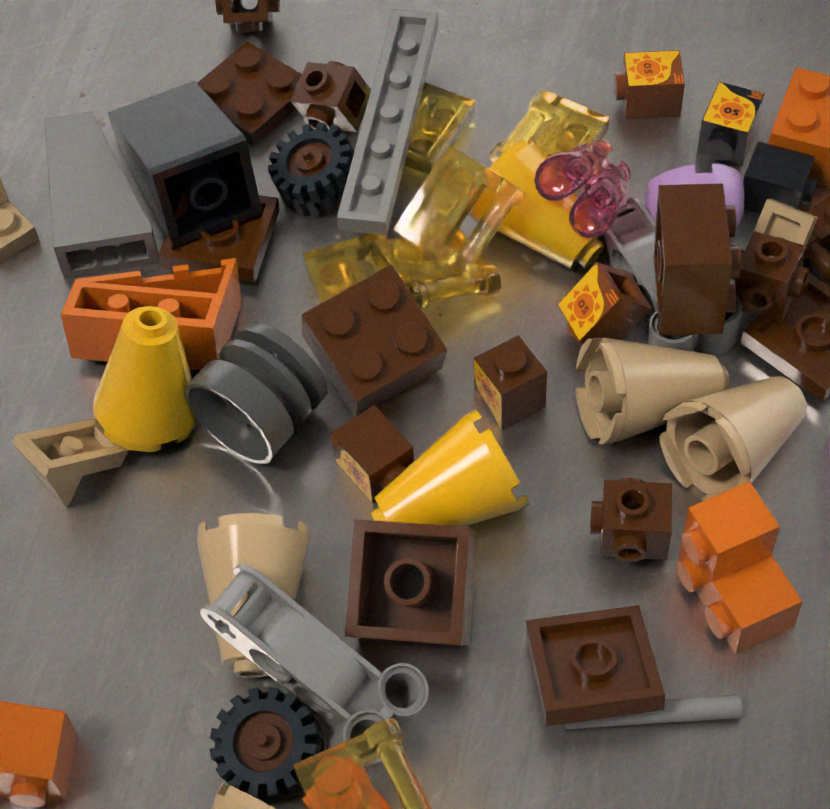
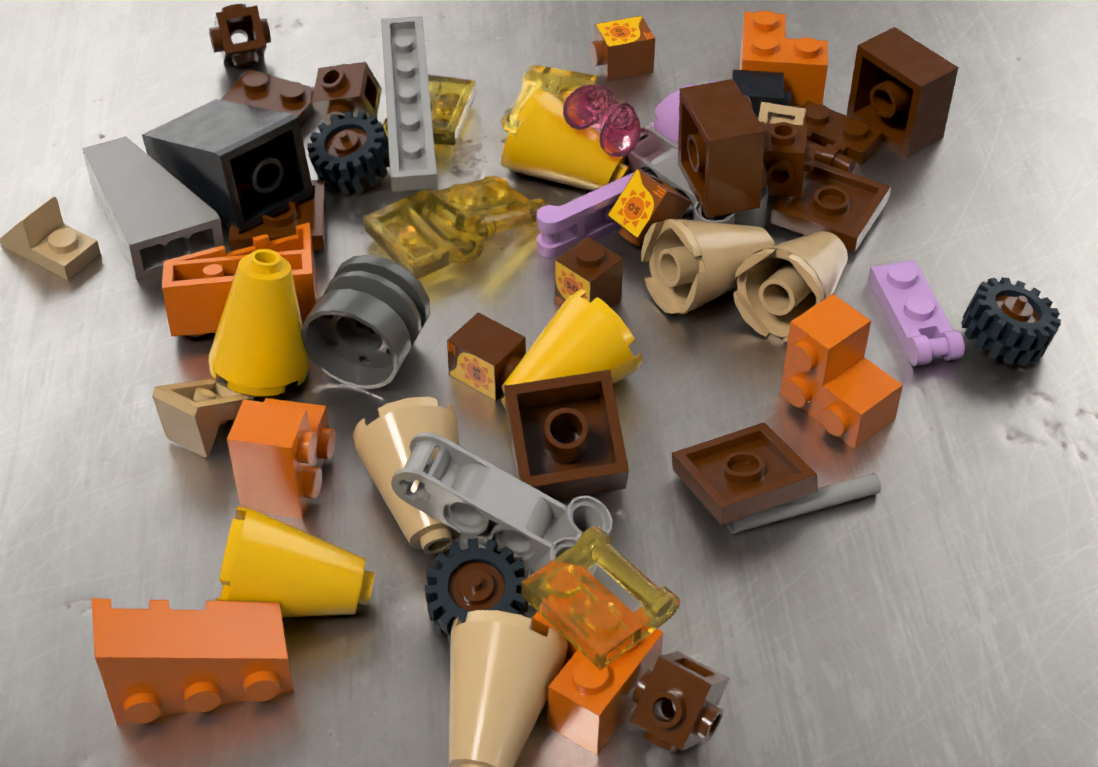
camera: 20 degrees left, 10 degrees down
reddish brown brick [301,264,447,418] -> none
clear yellow plate [393,144,527,280] -> none
reddish brown brick [590,477,672,562] -> none
black brick [697,82,765,165] -> none
none -> yellow cone [215,506,375,618]
none -> orange brick [227,398,336,519]
none -> lavender plate [537,169,641,258]

